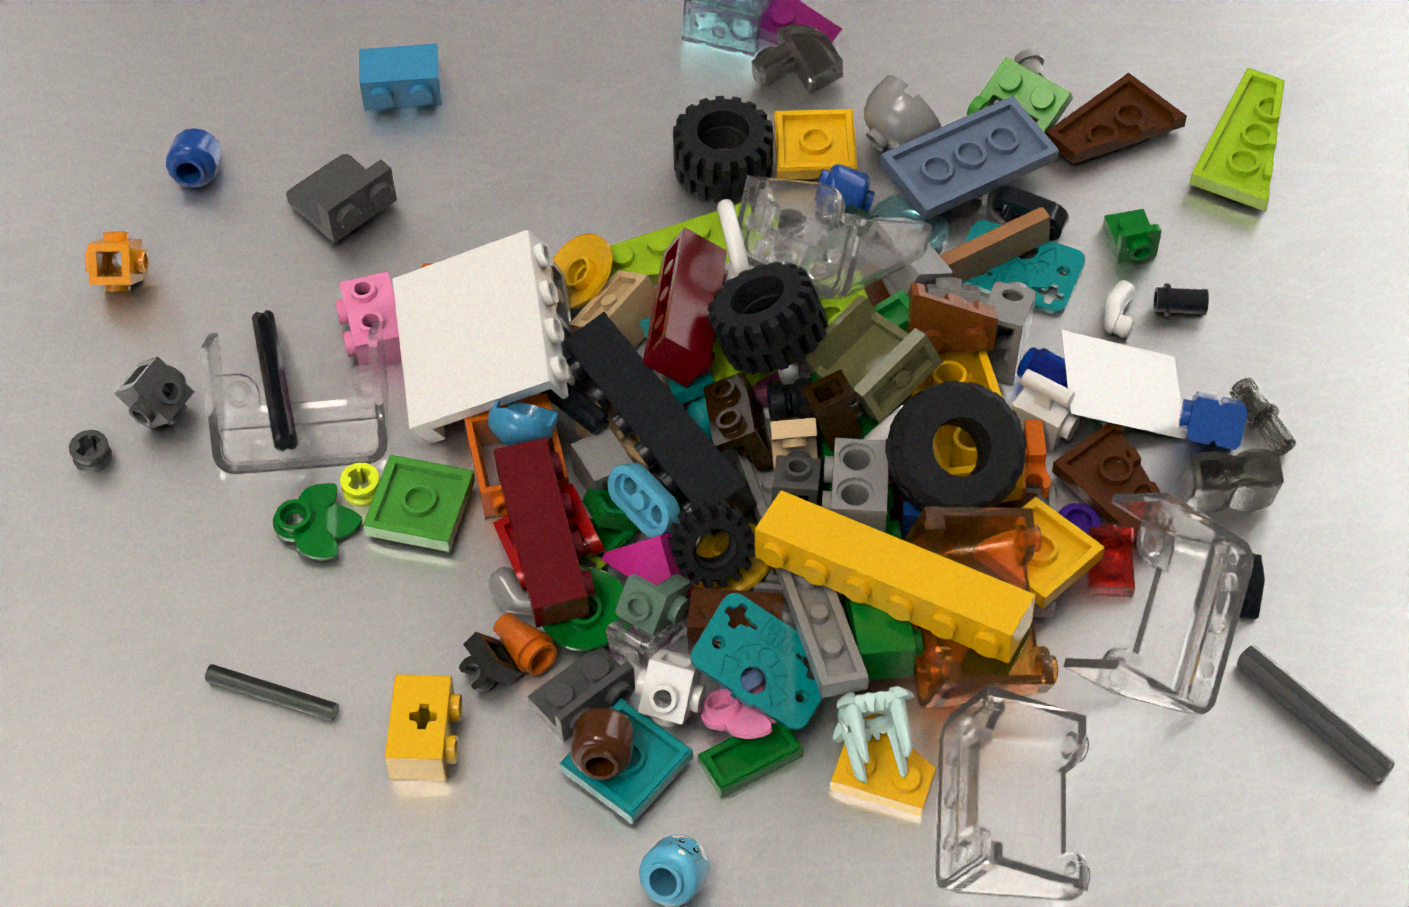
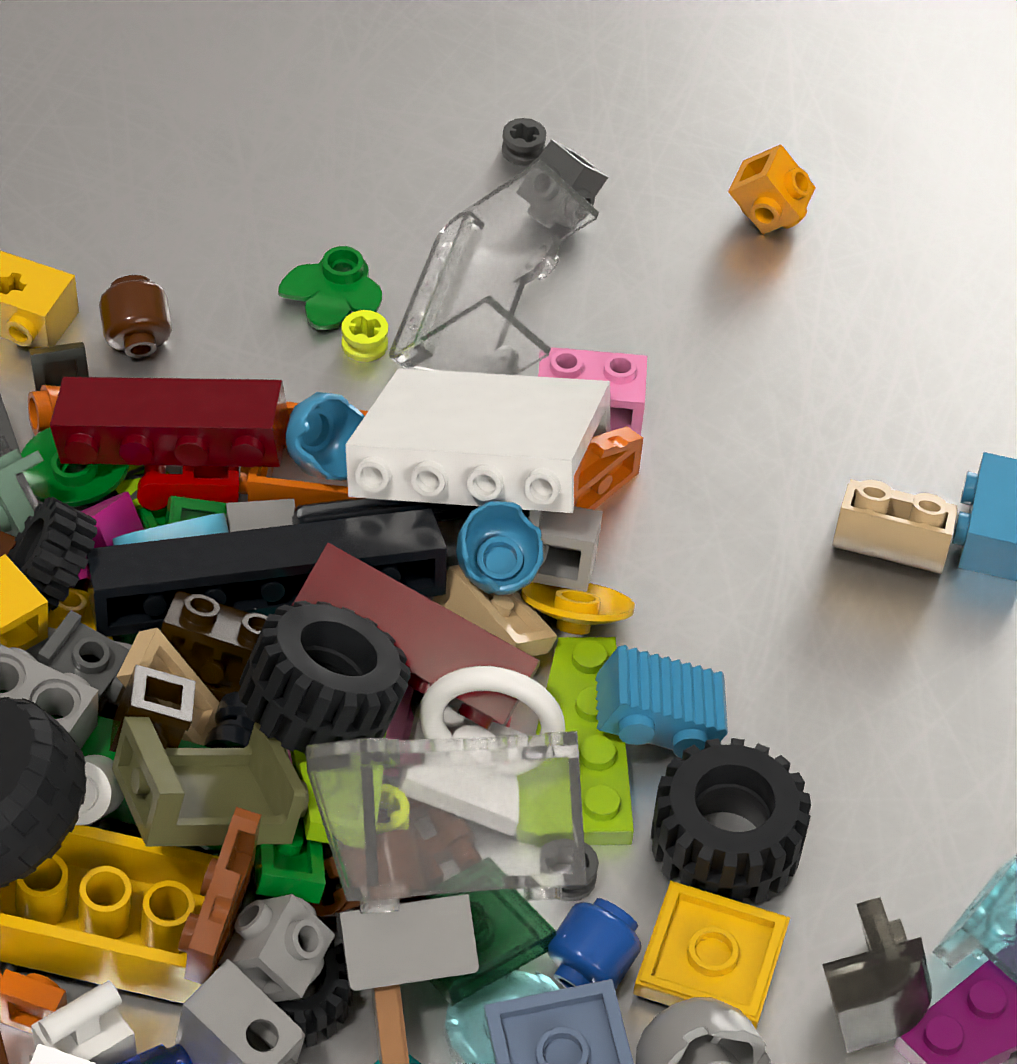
camera: 105 degrees right, 5 degrees down
blue head [166,128,222,188] -> none
pearl dark grey bar [205,664,339,721] -> none
black axle [252,310,298,452] -> none
dark grey bracket [286,154,397,243] -> none
bright green plate [363,455,475,552] -> none
none -> reddish brown head [99,275,172,358]
none -> dark azure hair [456,501,544,595]
none -> dark azure brick [595,645,728,758]
none -> tan brick [832,479,958,574]

